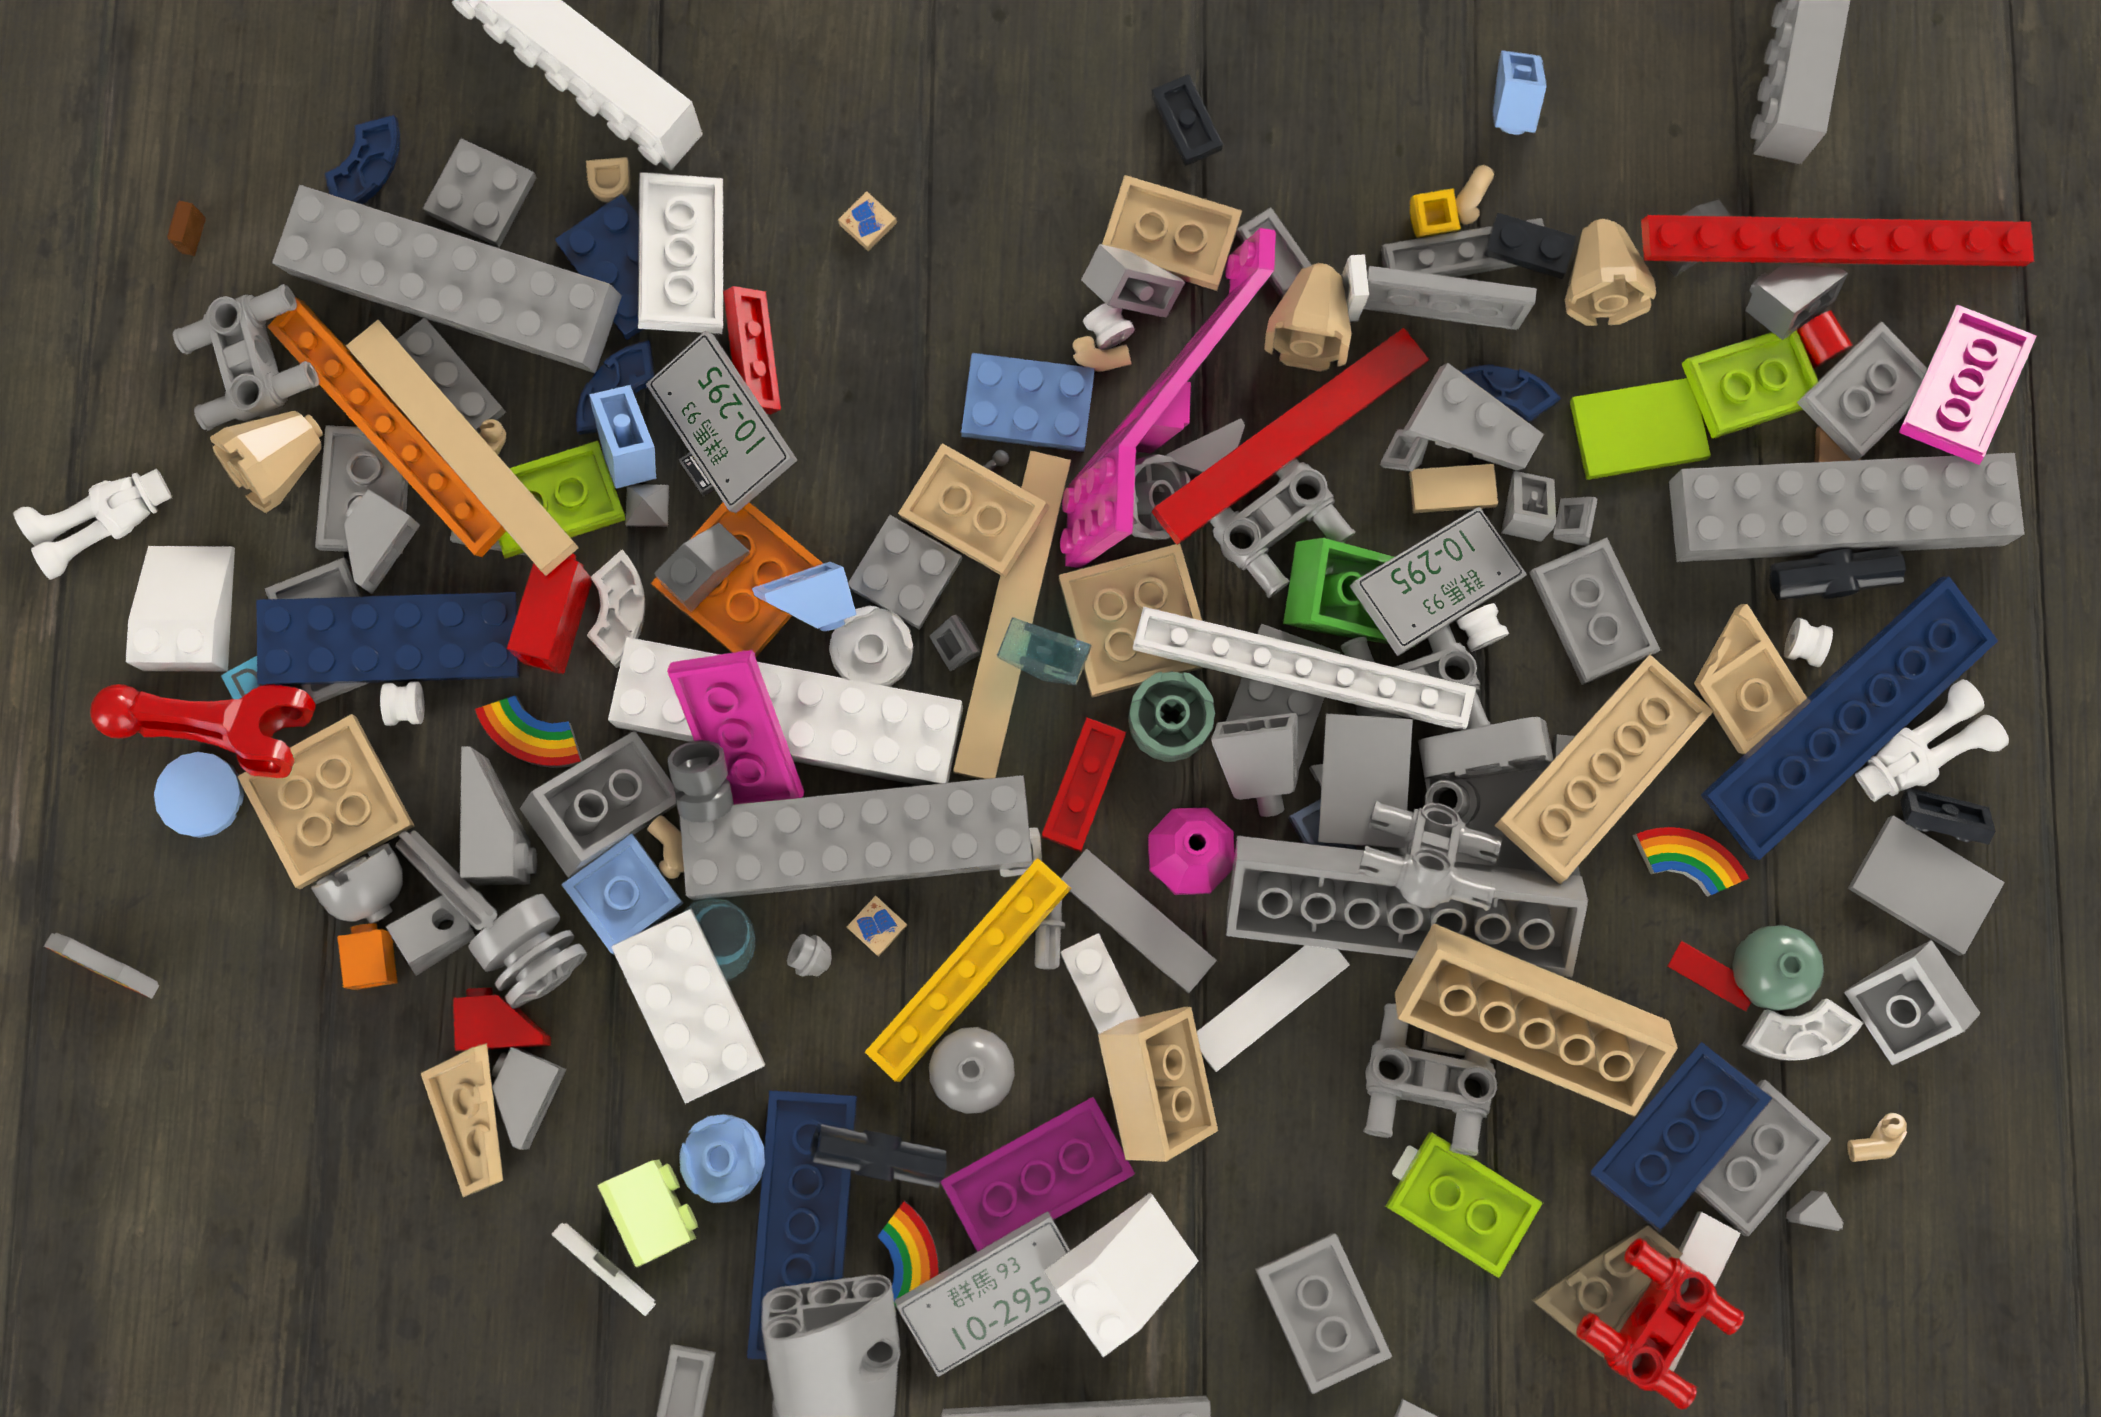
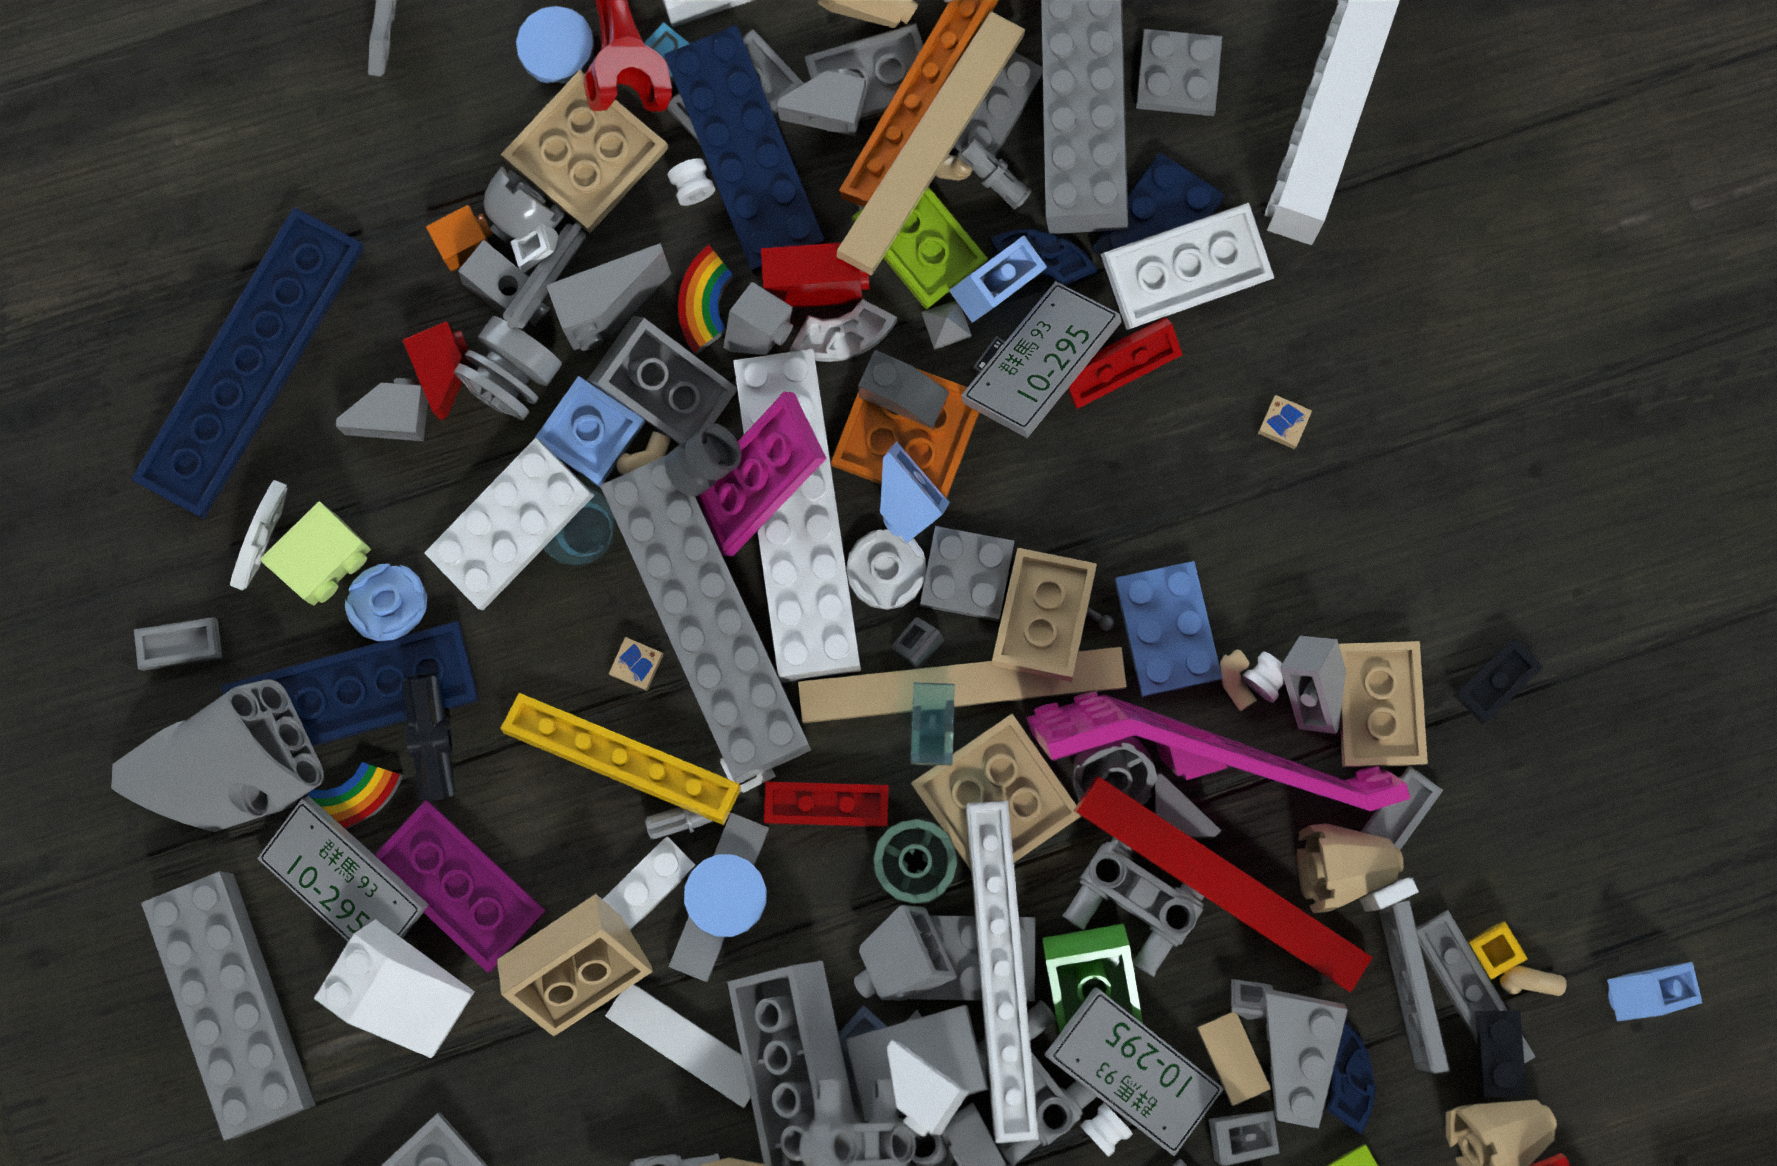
camera: 80 degrees right, 0 degrees up
tan wing [421,1044,503,1197] -> none
tan tile [586,157,631,203] -> none
light grey plate [787,934,832,977] -> none
light grey cylinder [929,1027,1015,1114] -> none
dark pink cone [1148,808,1235,895] -> none
none -> dark blue plate [131,207,365,519]
none -> white slope [511,224,558,273]
none -> light blue tile [684,854,767,937]
none -> light grey slope [723,282,793,355]
none -> white slope [887,1040,969,1136]
none -> light grey pin [957,137,1031,210]

